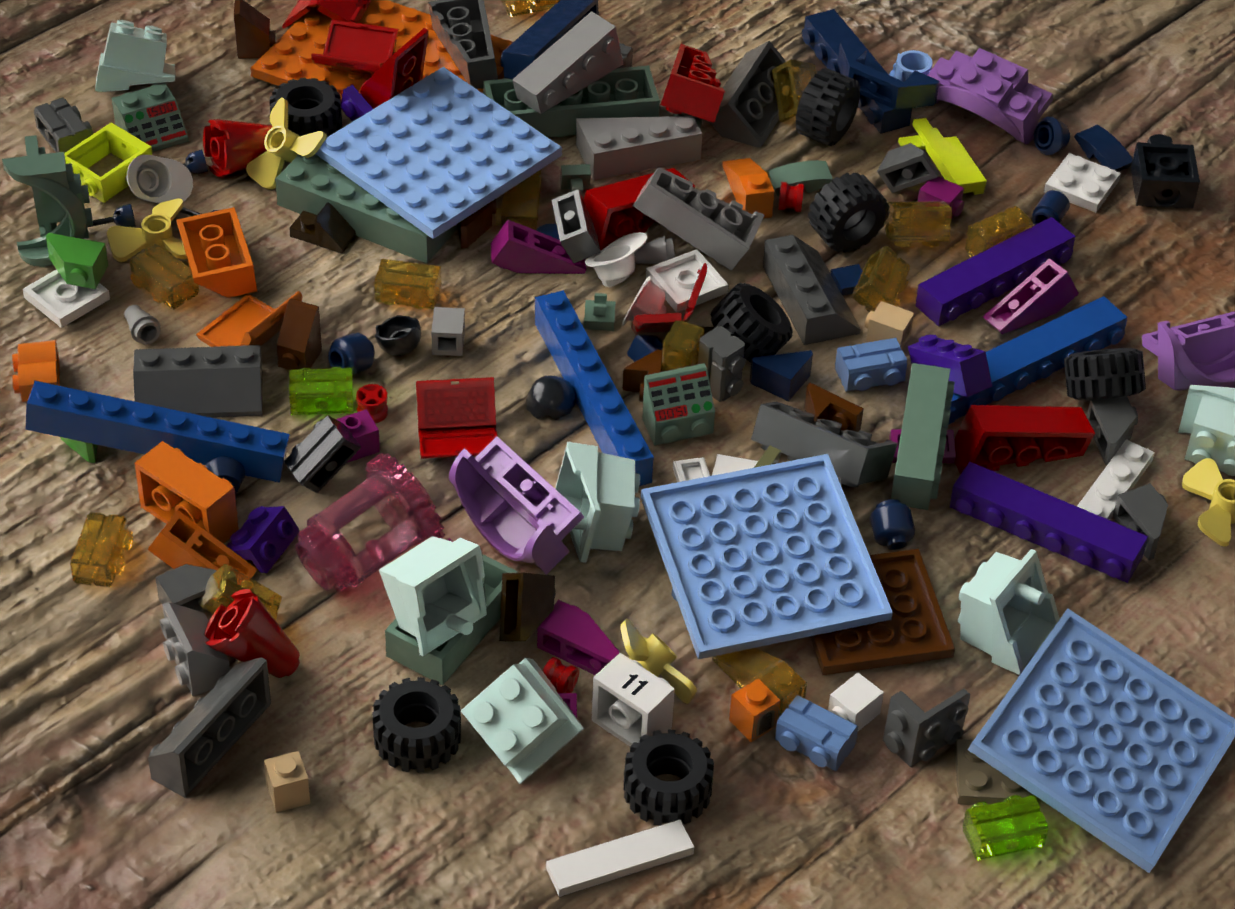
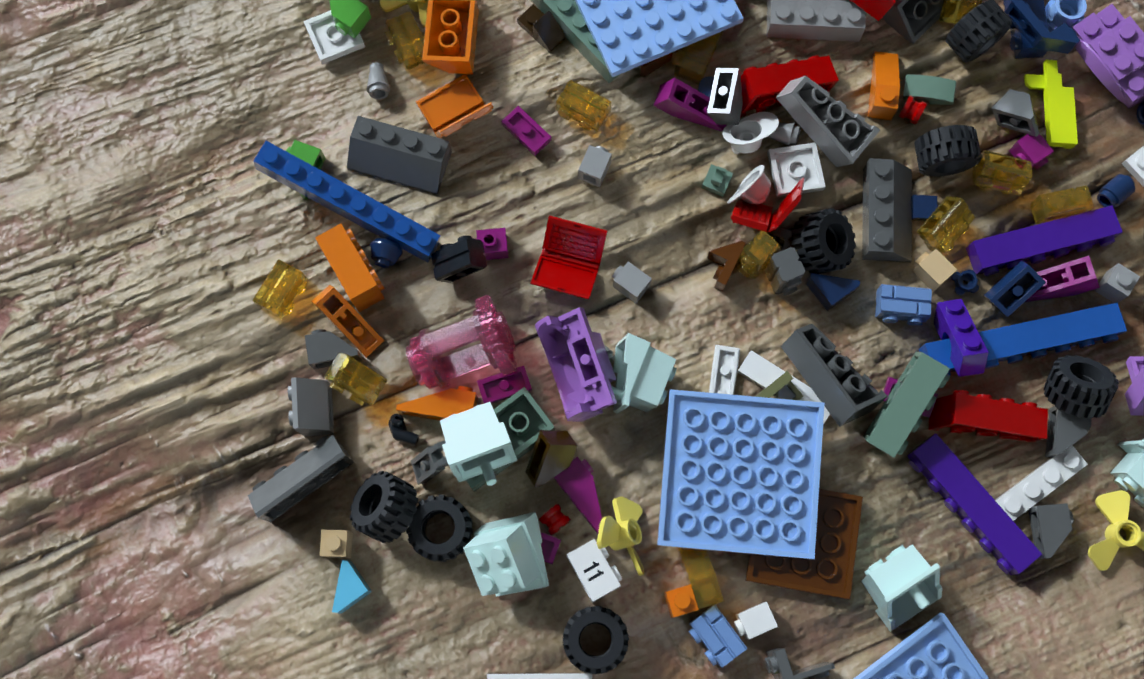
camera: 25 degrees right, 30 degrees up
orange brick [12,340,60,402] -> none
red cone [204,589,300,678] -> none
dark purple bracket [226,506,300,573] -> none
reddish brown slope [276,299,322,375] -> none
clear neon green brick [289,367,354,415] -> none
dark blue head [328,333,375,376] -> none
red wheel [356,384,388,423] -> none
black hair [374,315,421,356] -> none
black hair [526,375,577,420] -> none
blue brick [535,290,654,486] -> none
sand green tile [560,164,591,195] -> none
dark blue slope [627,335,674,362] -> none
sand green slope [642,363,715,446] -> none
reddish brown slope [804,382,864,432] -> none
dark blue head [870,499,915,550] -> none
none -> medium azure slope [332,560,372,613]
none -> black tyre [350,471,418,543]
none -> black arm [388,414,419,447]
none -> orange slope [396,386,478,421]
none -> dark grey hinge [411,441,449,484]
none -> magenta plate [501,106,552,156]
none -> light grey brick [612,261,652,303]
none -> dark blue plate [951,270,979,295]
none -> dark blue brick [984,261,1046,317]
none -> light grey brick [1095,263,1140,303]

